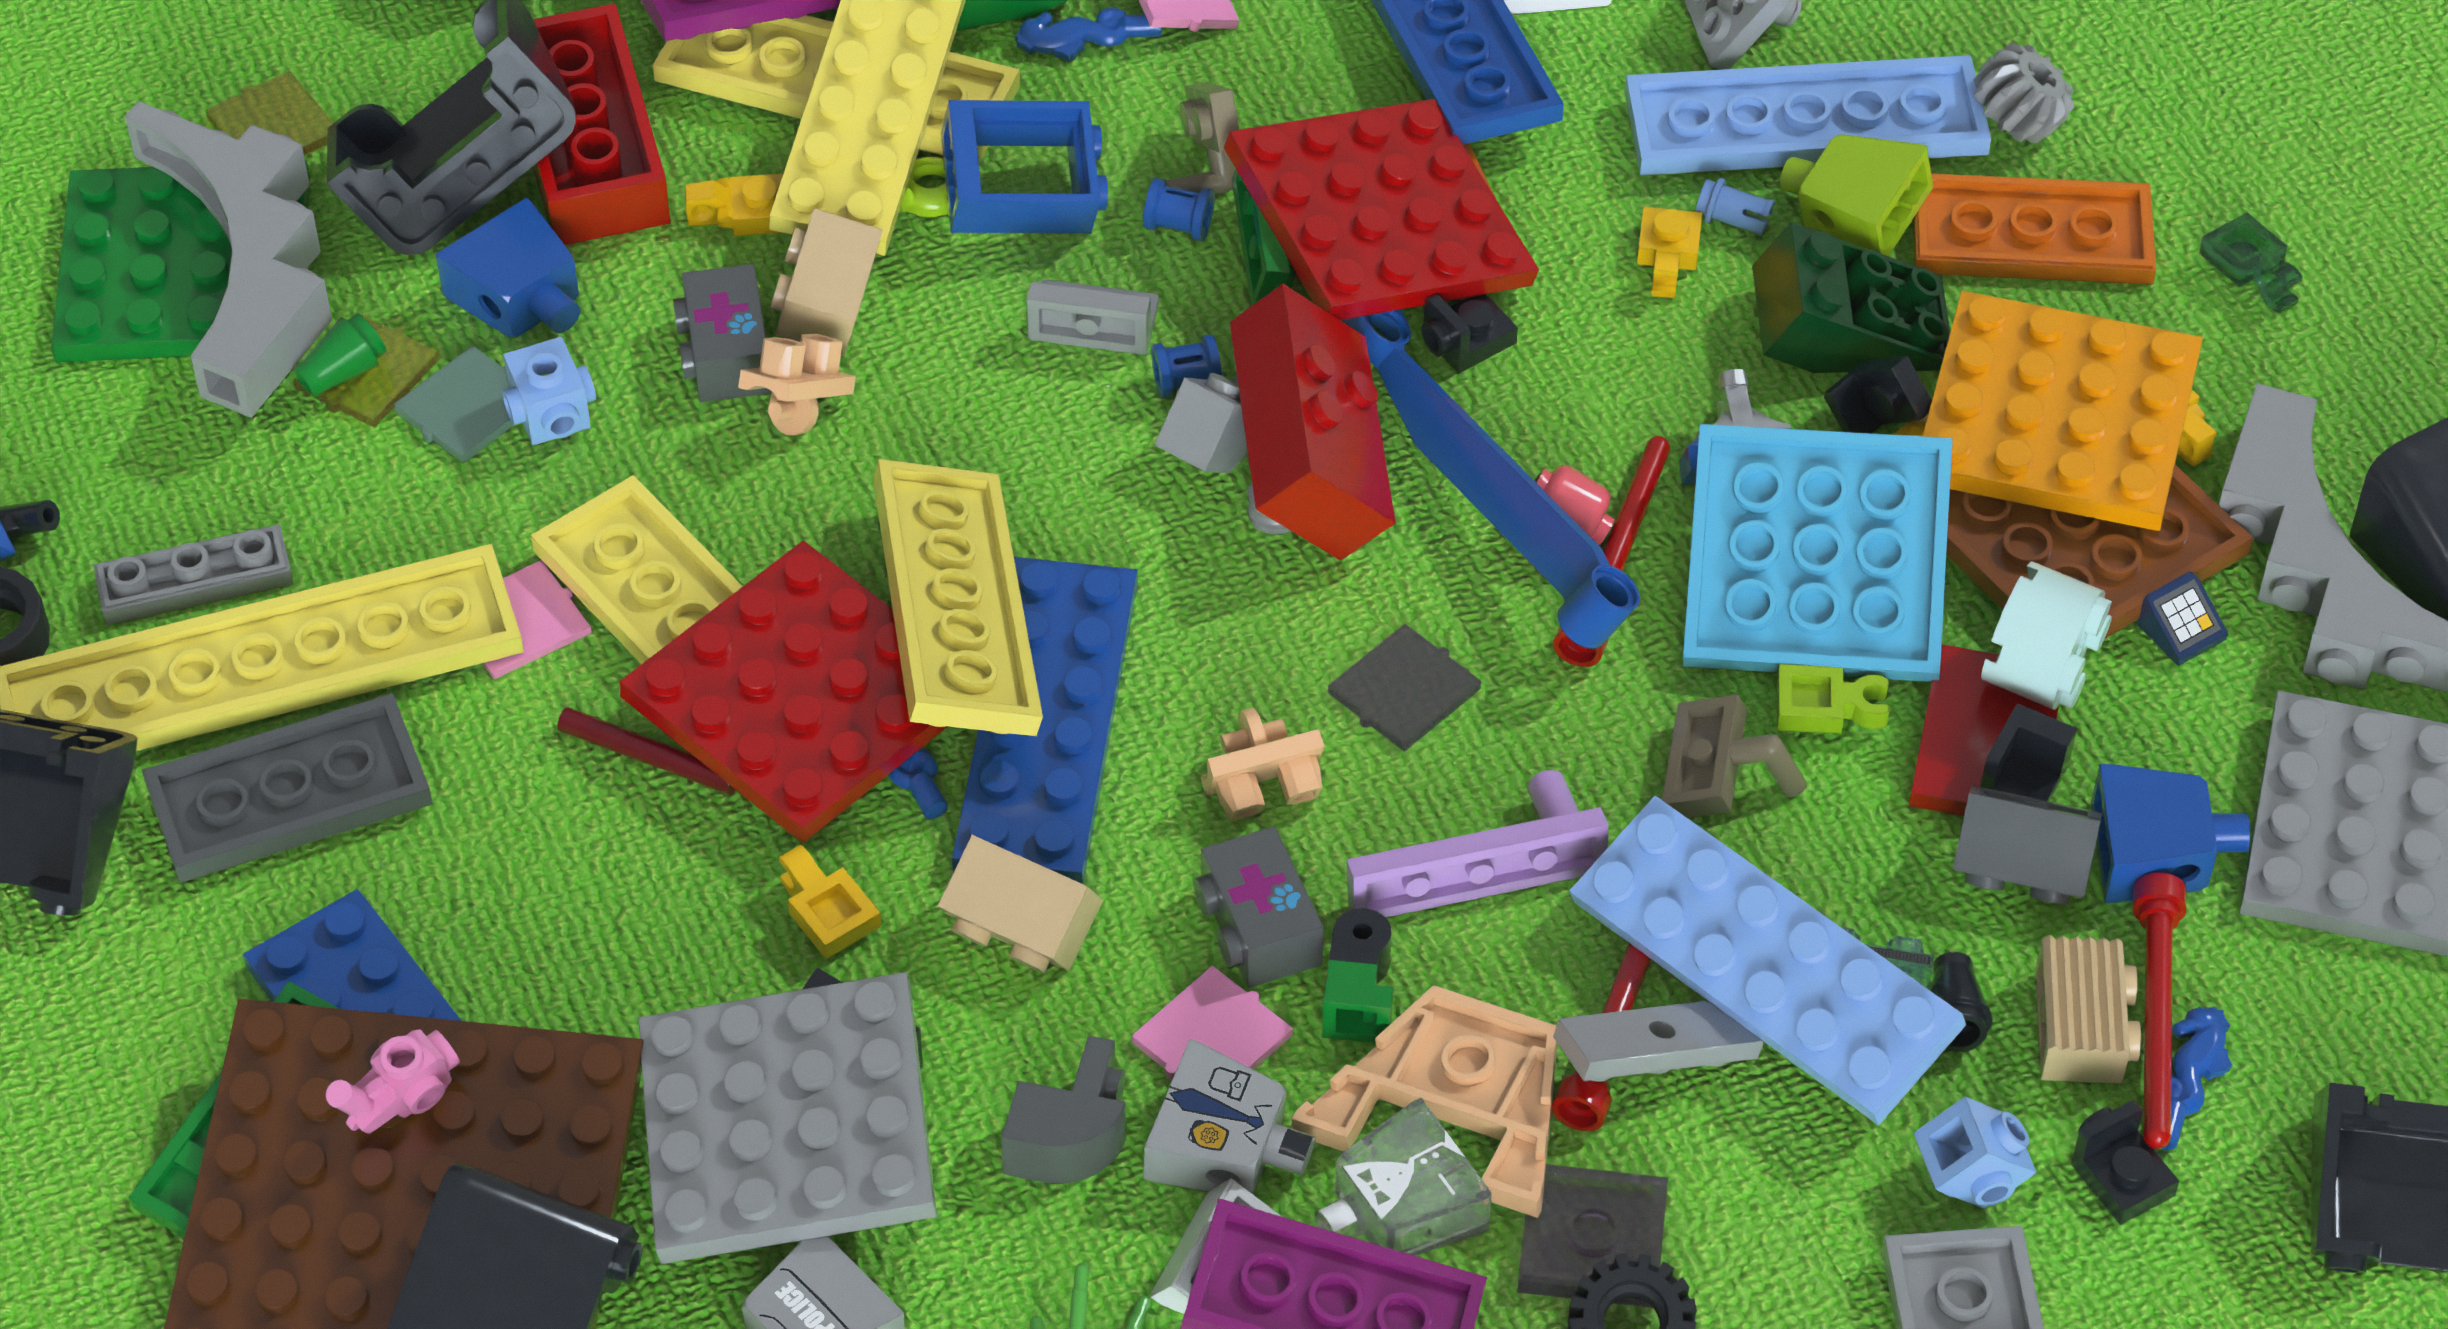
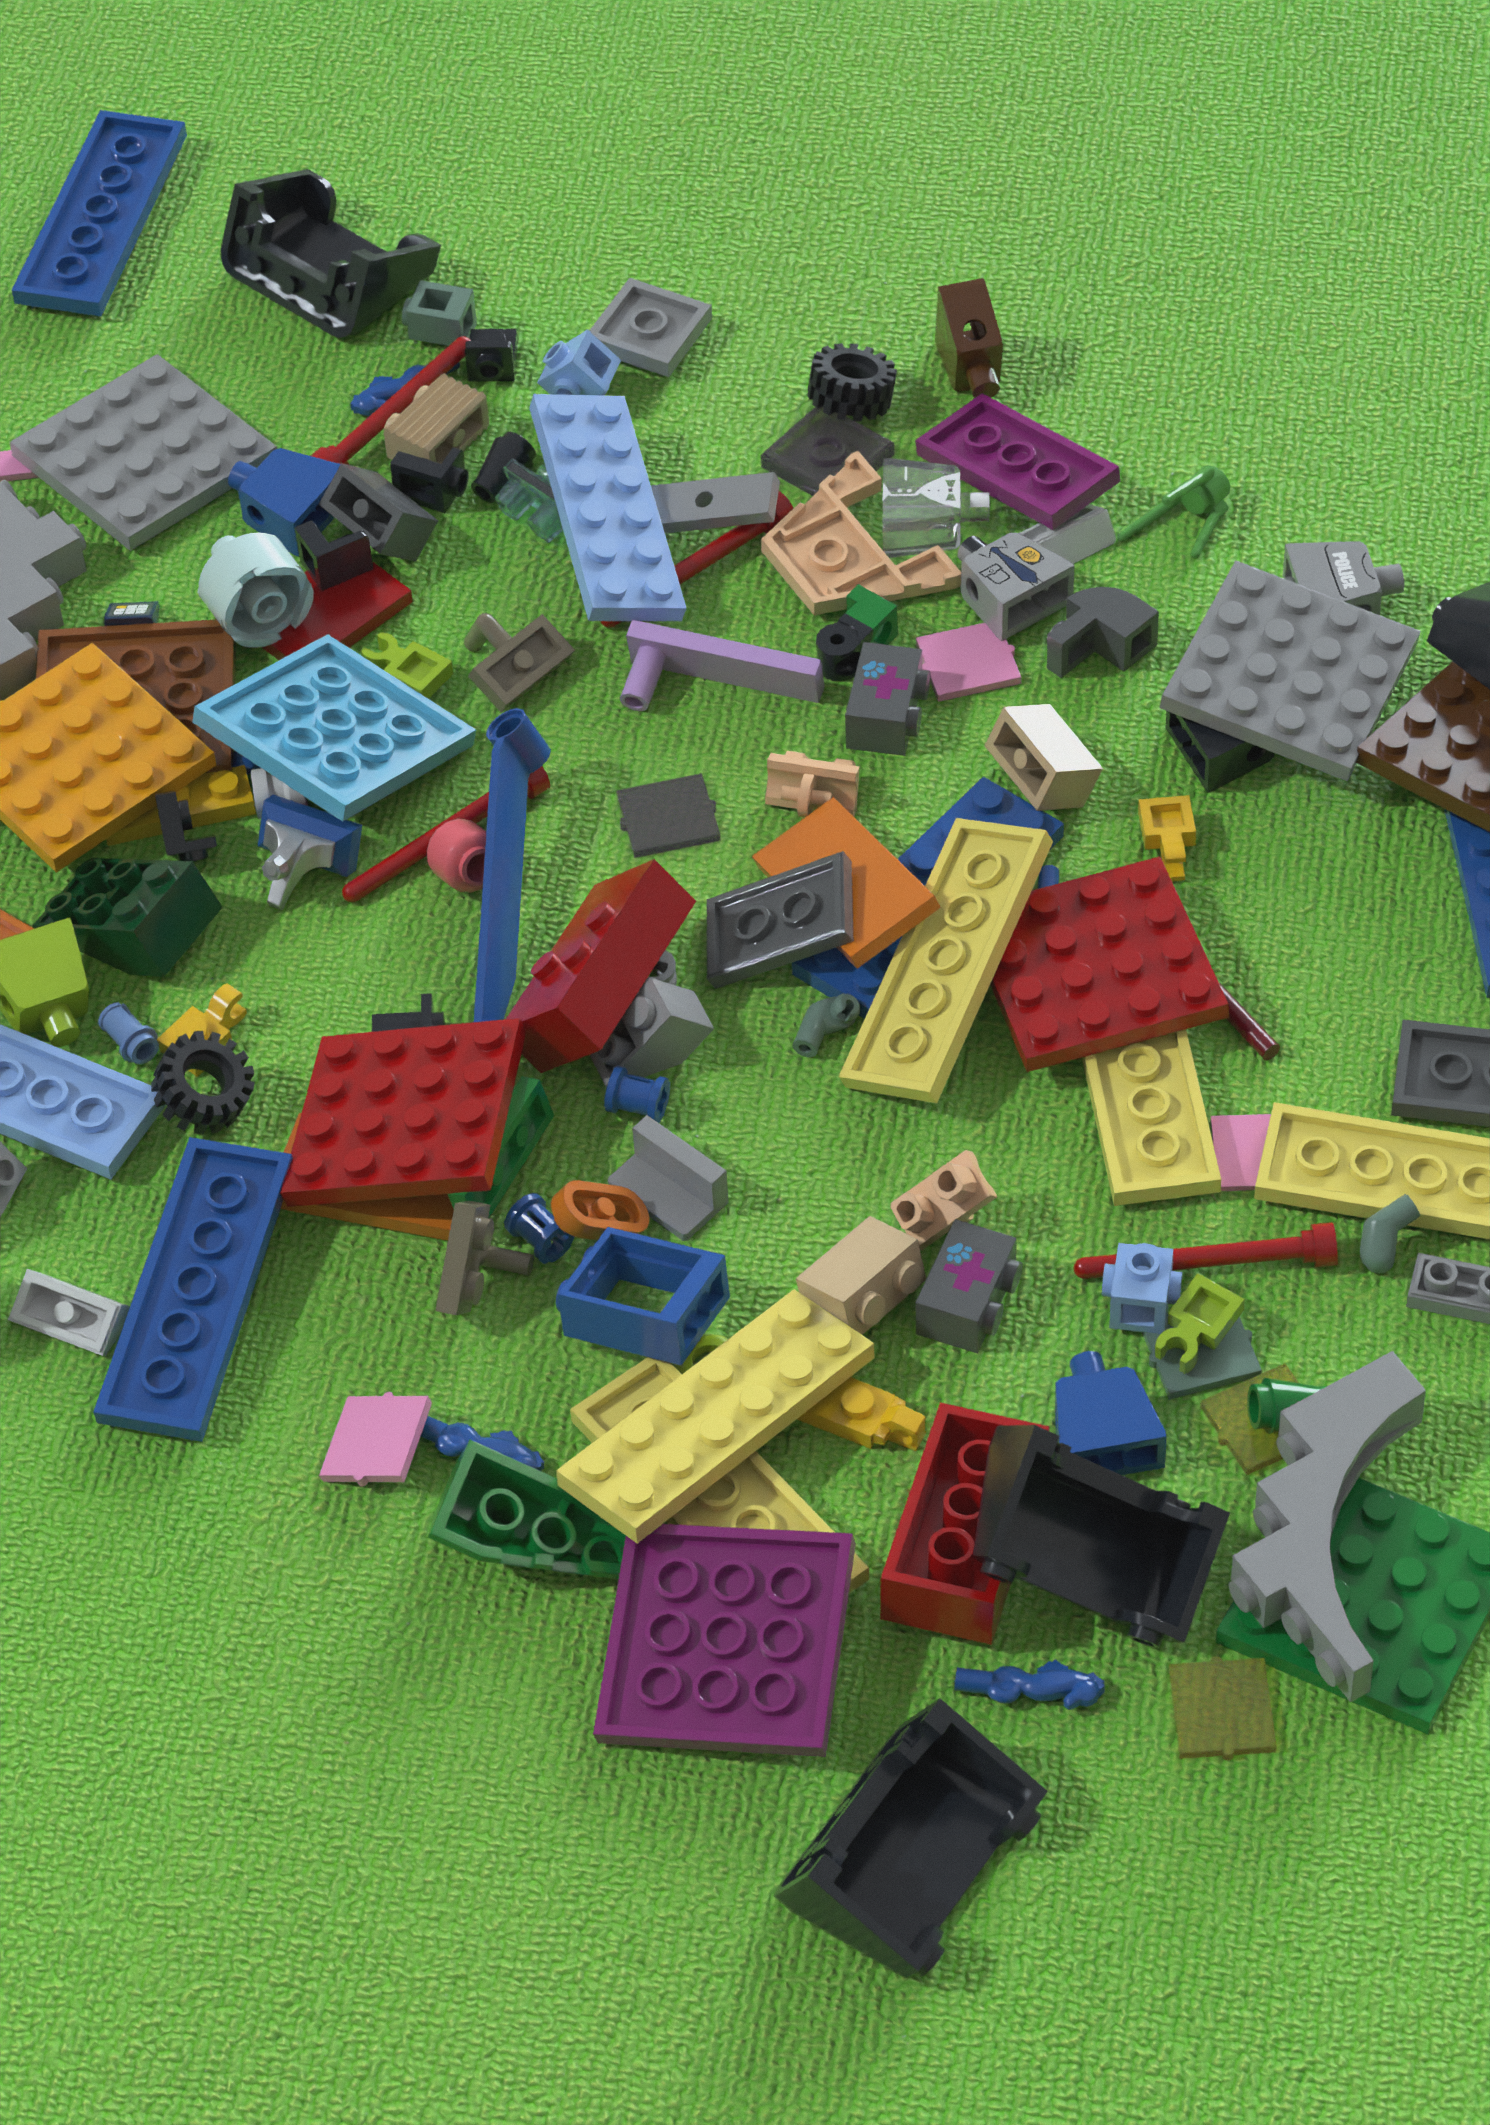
camera: 145 degrees left, 0 degrees up
none -> black tyre [151,1031,255,1135]
none -> black bracket [390,447,469,513]
none -> sand green brick [402,280,477,346]
none -> orange plate [551,1180,649,1240]
none -> dark grey tile [707,851,854,989]
none -> orange tile [752,797,941,969]
none -> sand green arm [792,994,861,1057]
none -> blue animal [955,1659,1105,1710]
none -> red piece [1073,1222,1338,1279]
none -> lime plate [1155,1273,1245,1374]
none -> sand green arm [1360,1194,1420,1274]

